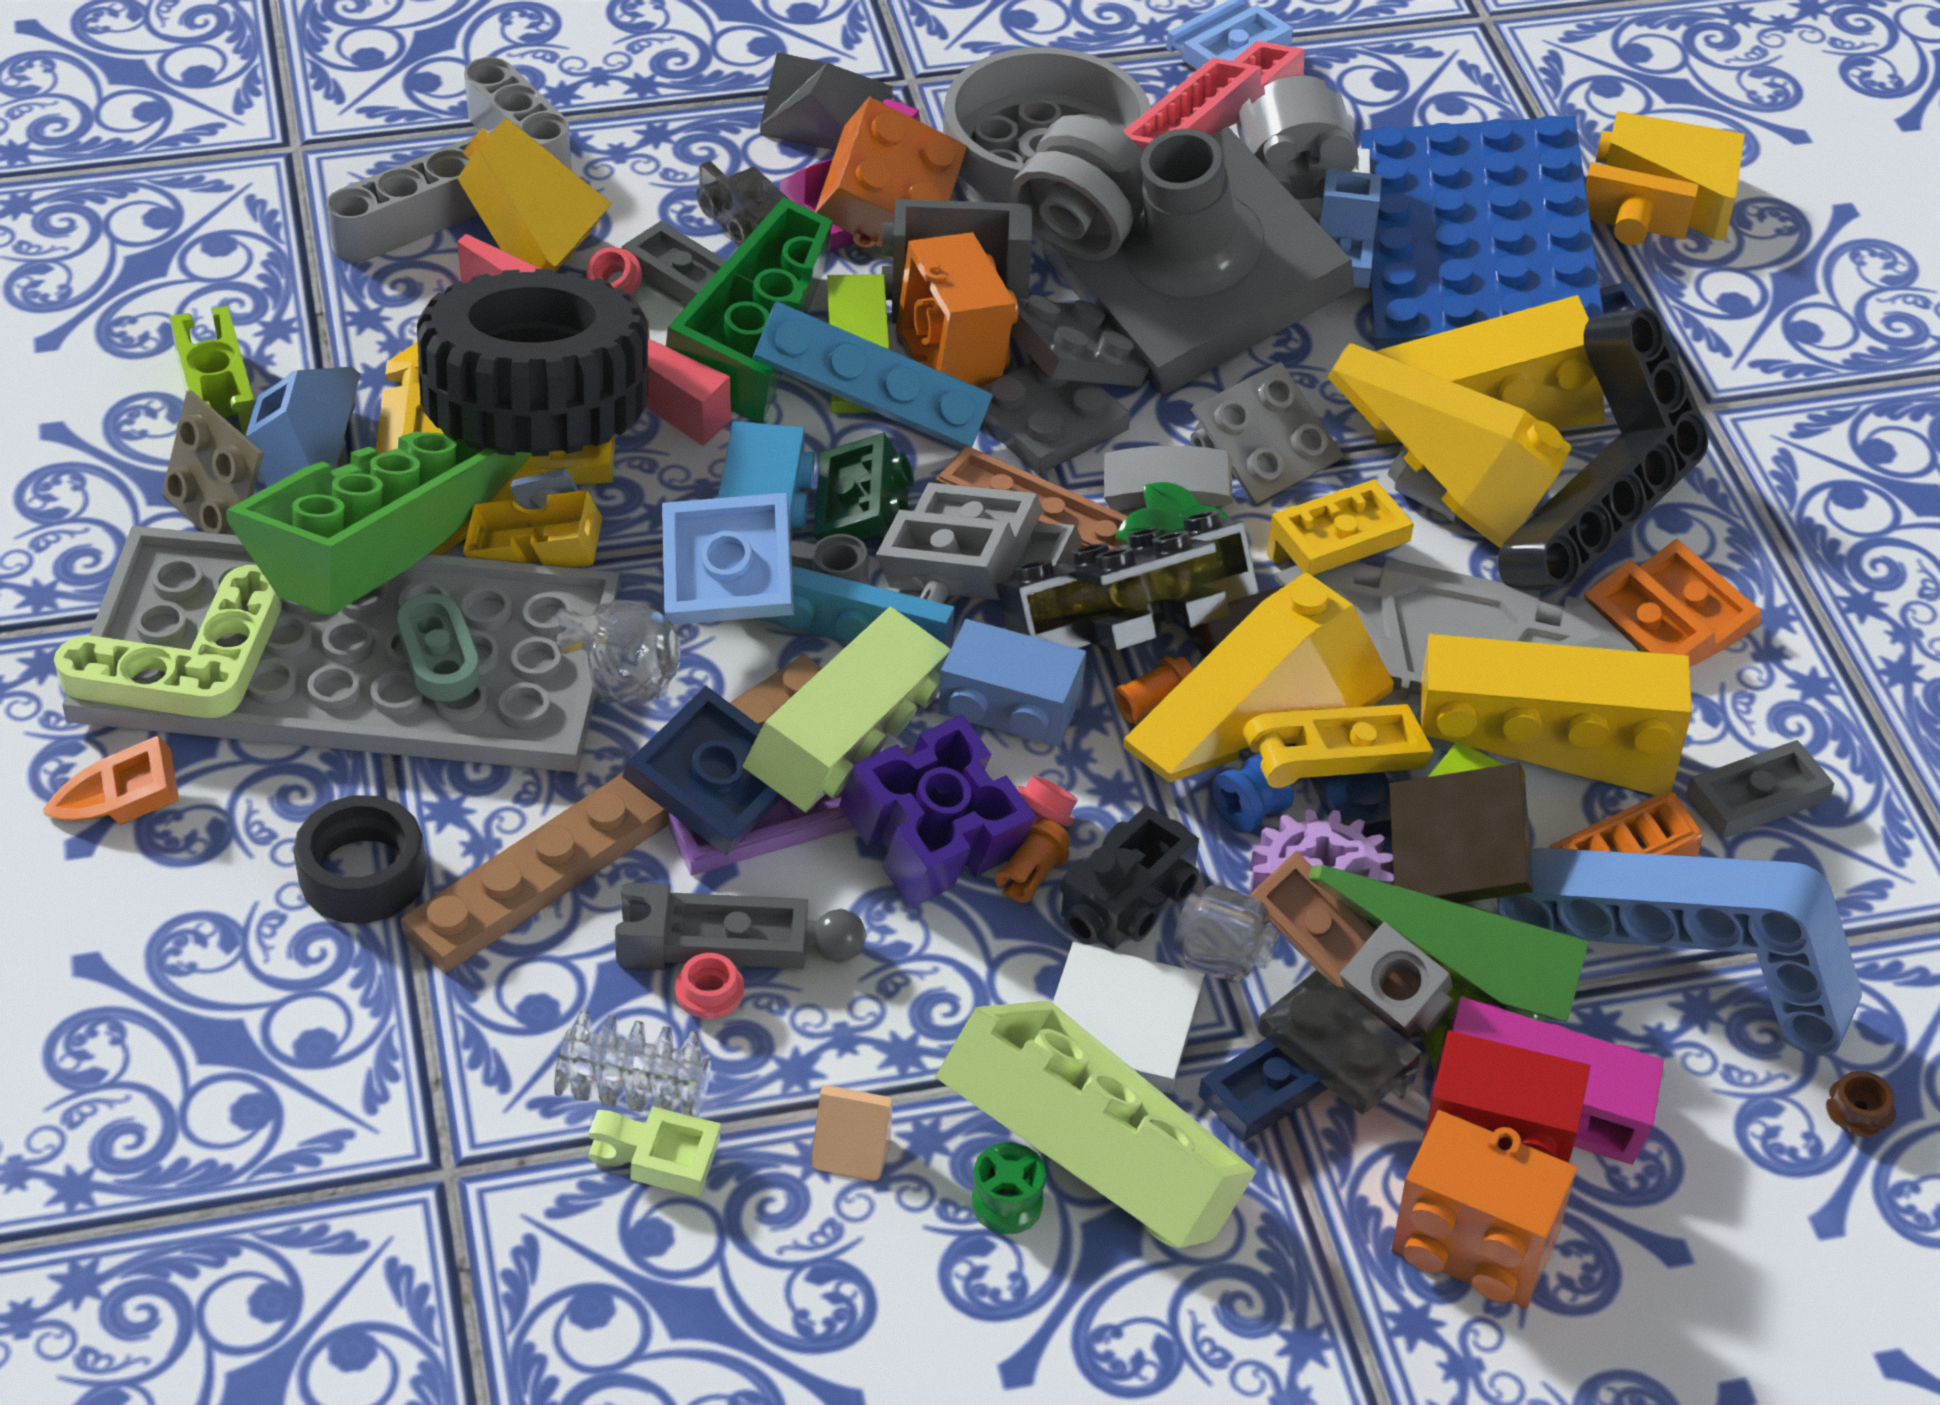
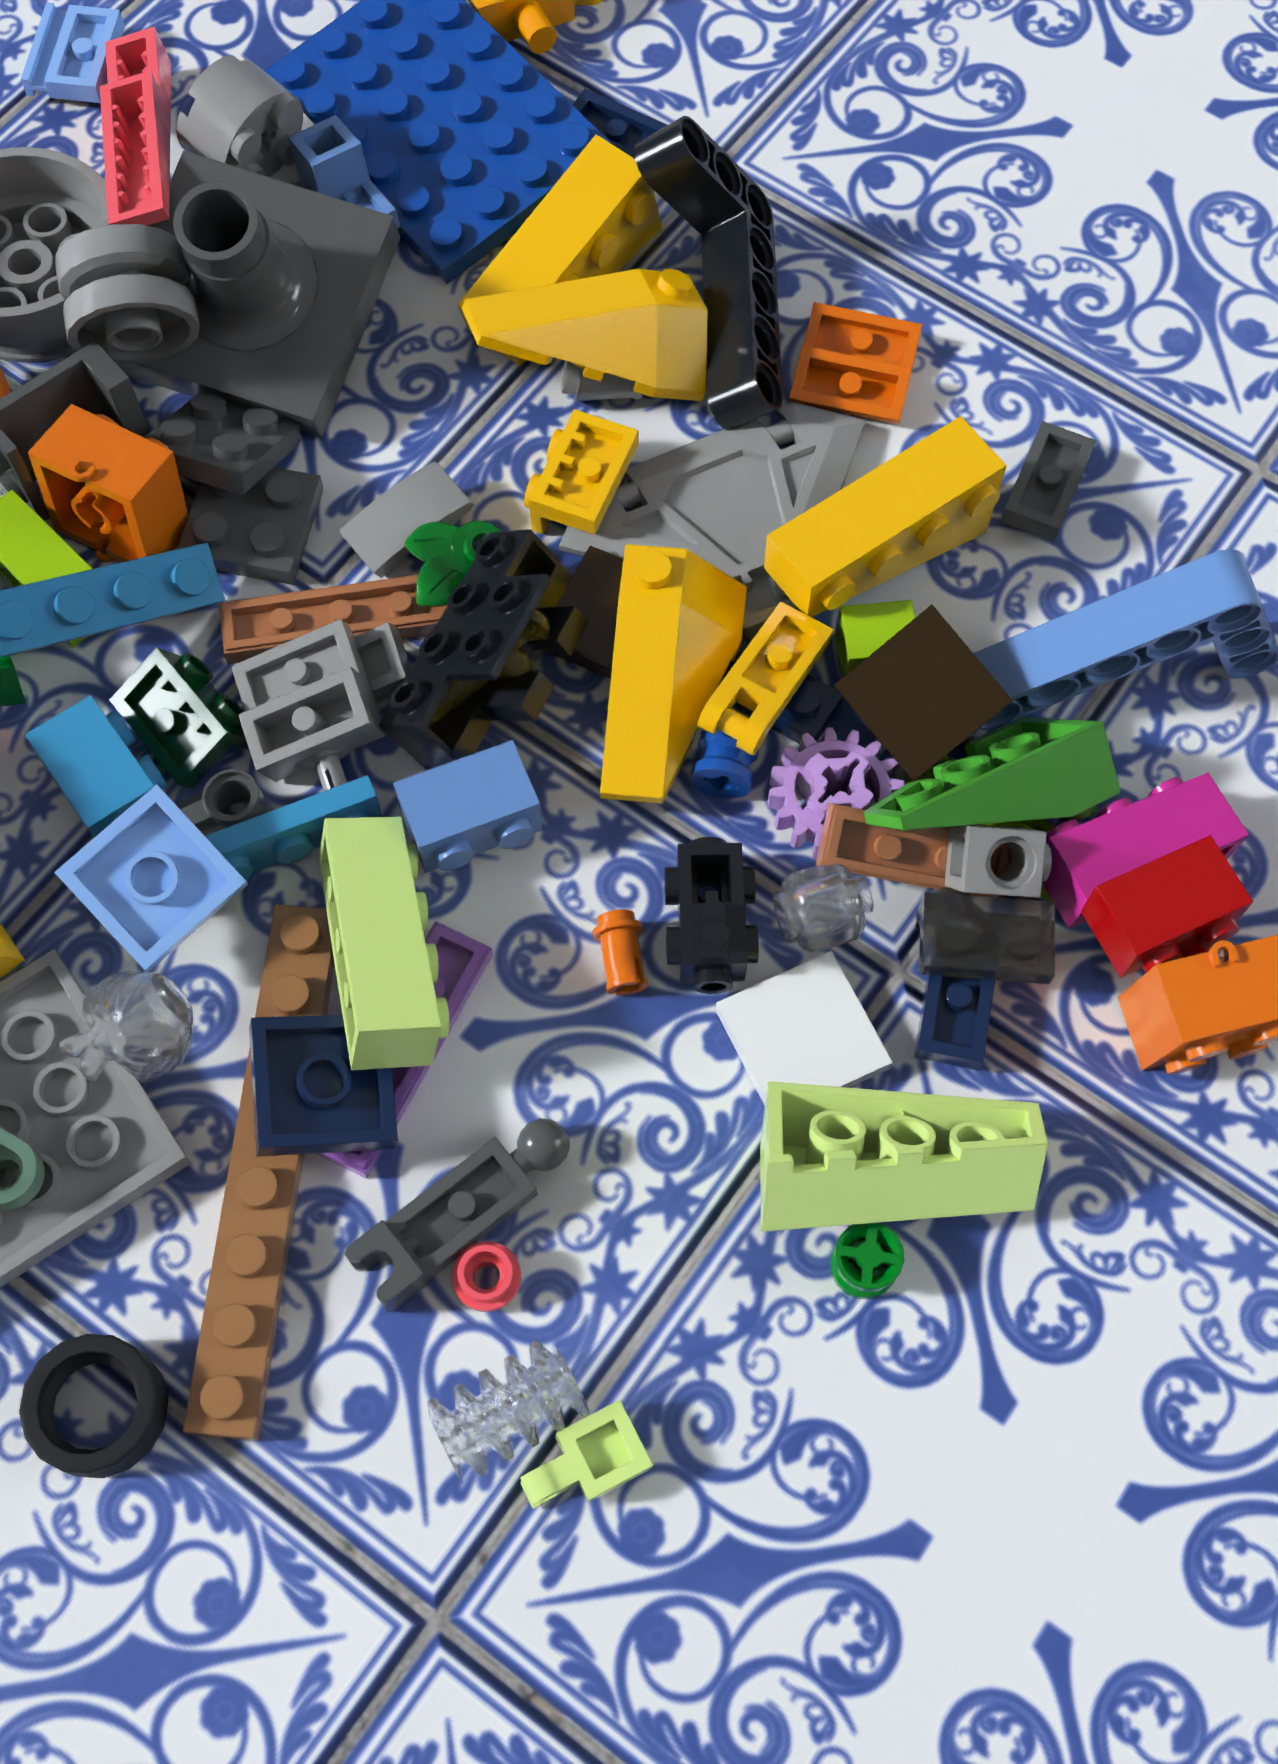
camera: 40 degrees left, 20 degrees up
light nougat slope [812,1085,892,1181] -> none
dark purple brick [839,714,1036,909] -> none
coral plate [1017,775,1078,827] -> none
orange pin [1114,656,1194,724] -> none
light grey hinge [1190,361,1345,506] -> none
orange slope [1549,792,1703,857] -> none

